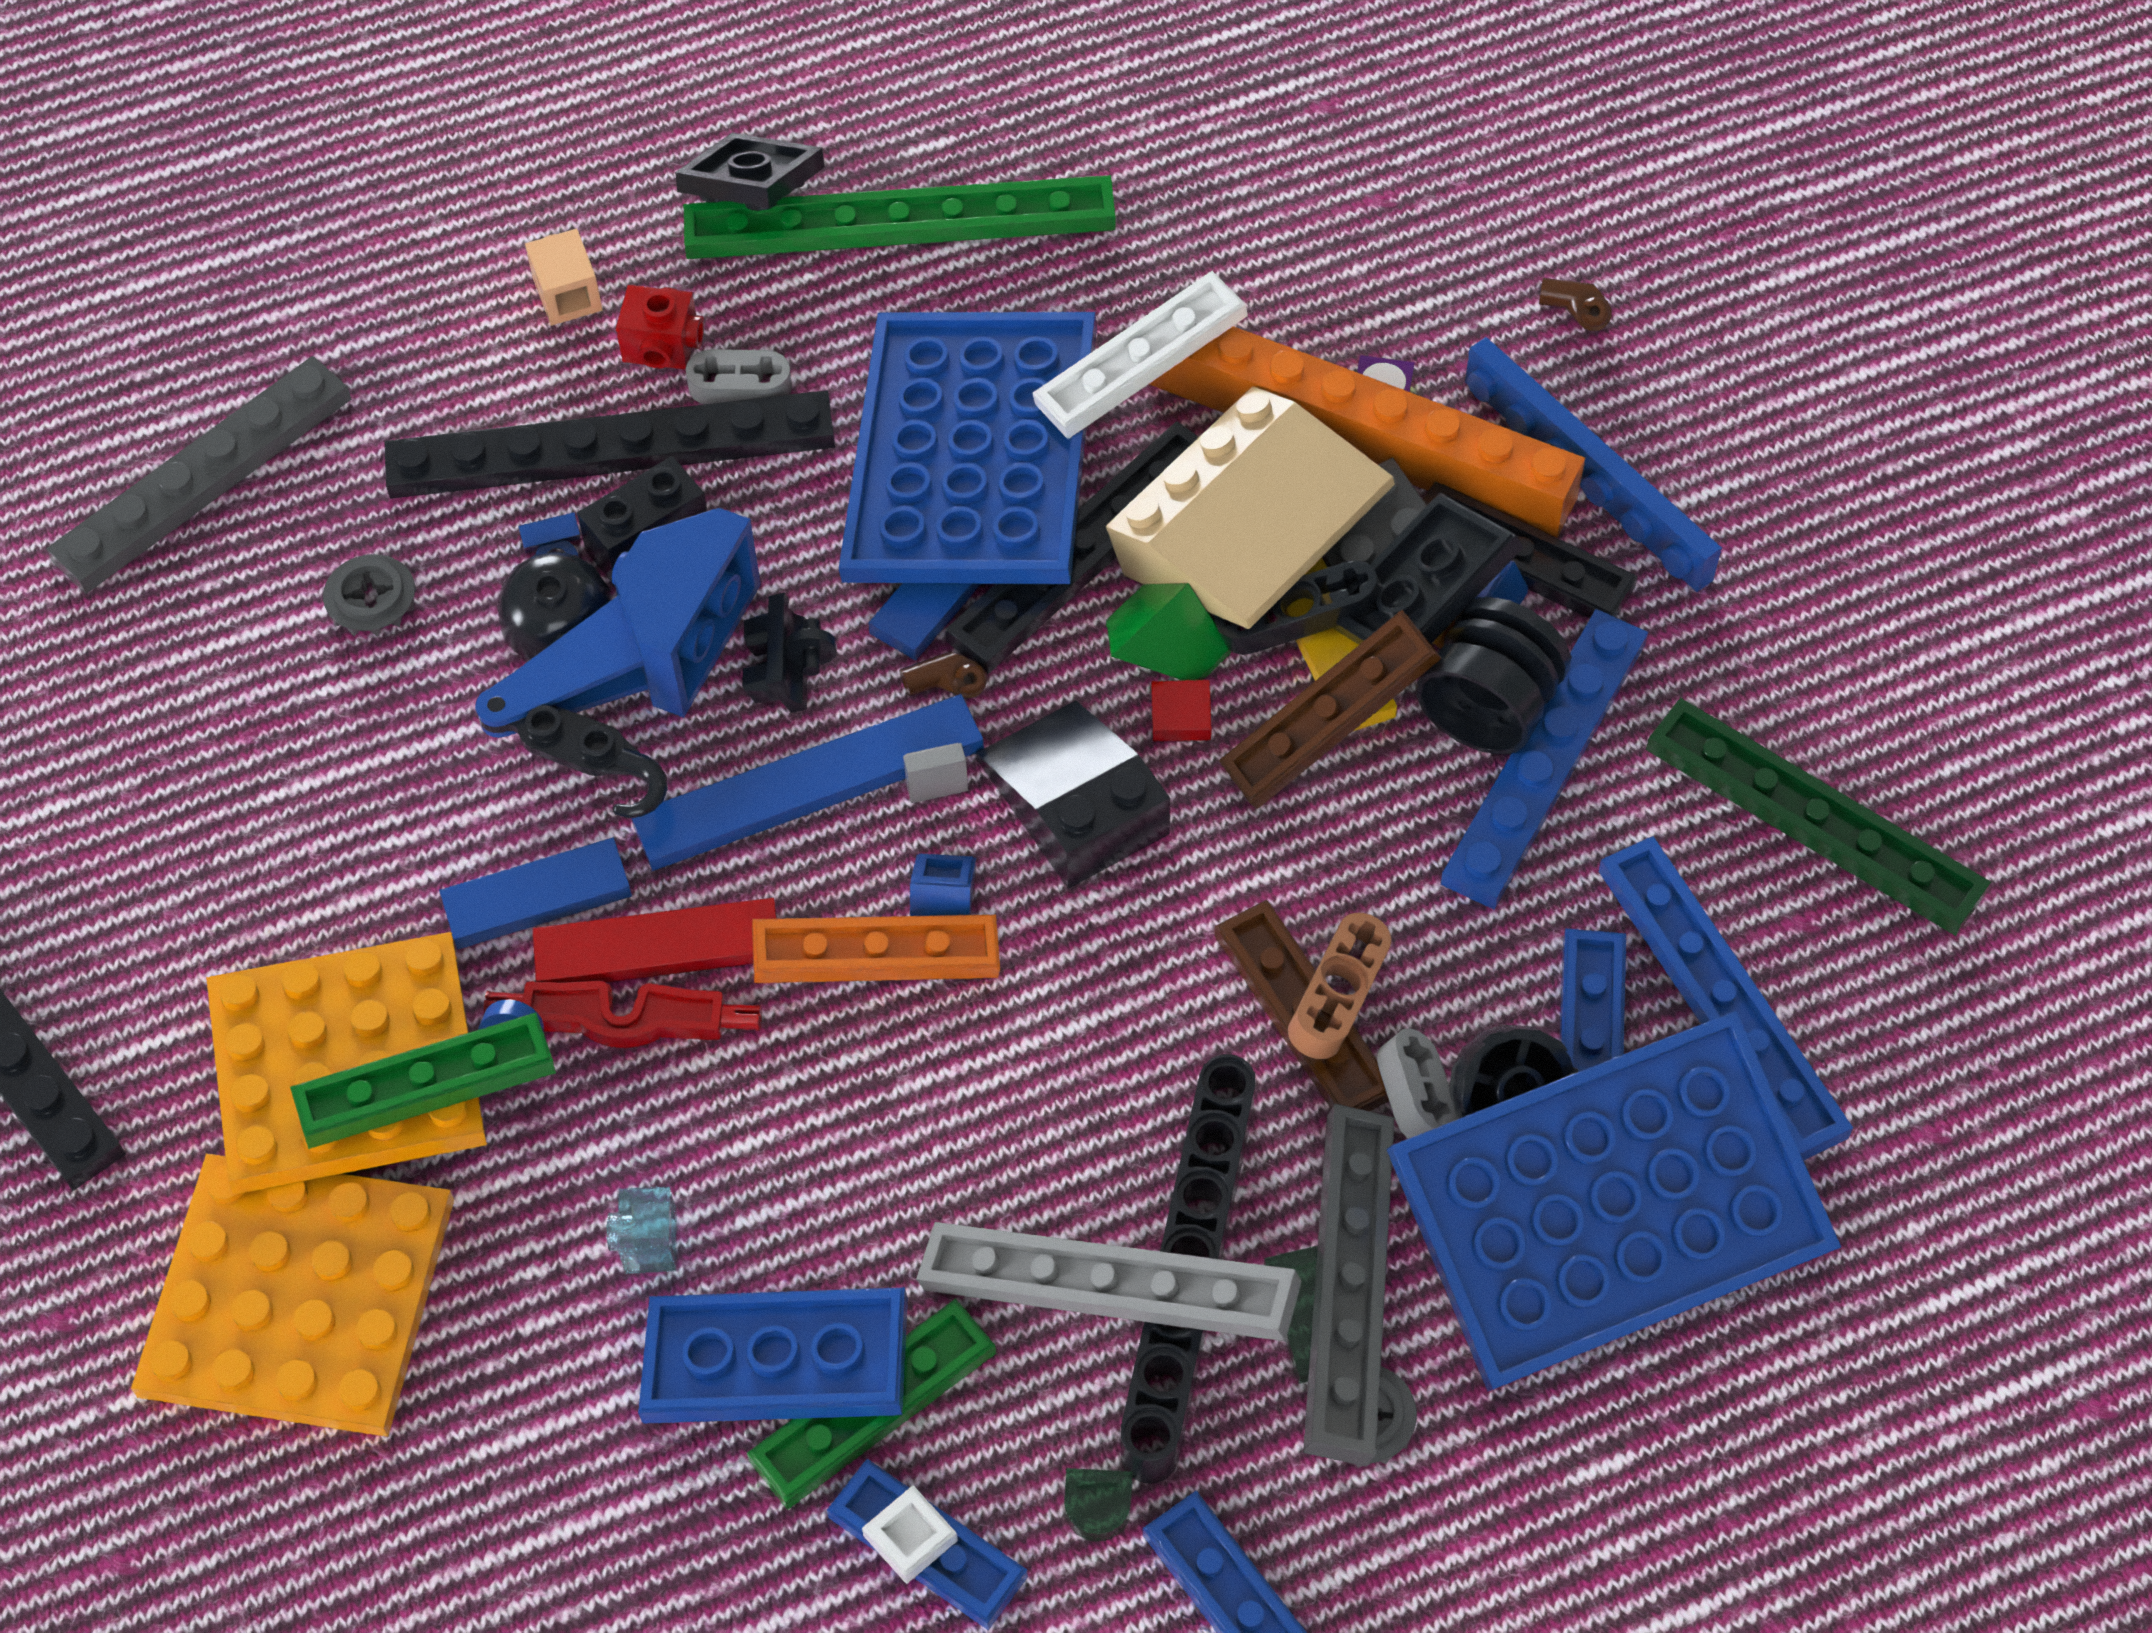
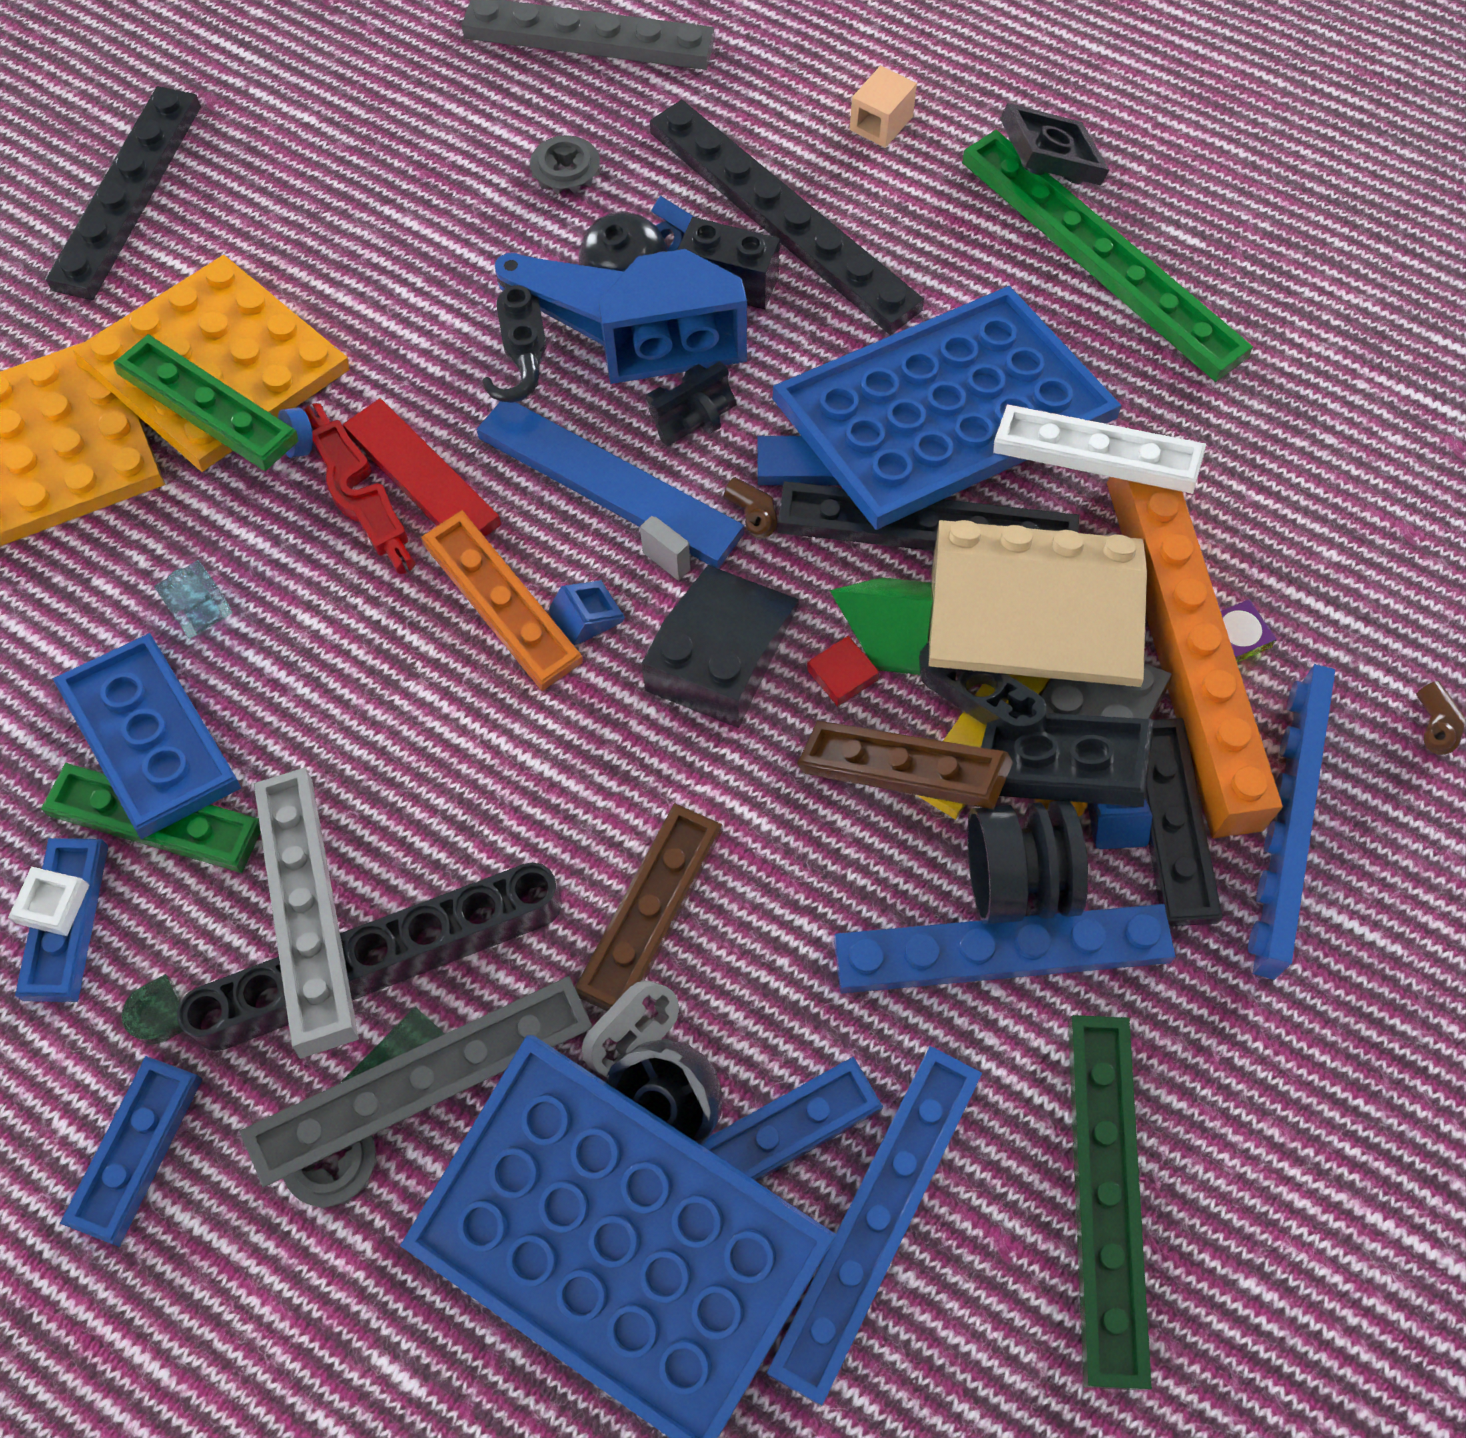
camera: 55 degrees right, 5 degrees up
blue tile [439,837,632,950] -> none
red brick [616,285,704,370] -> none
light grey beam [686,349,792,404] -> none
nougat beam [1288,913,1391,1059] -> none

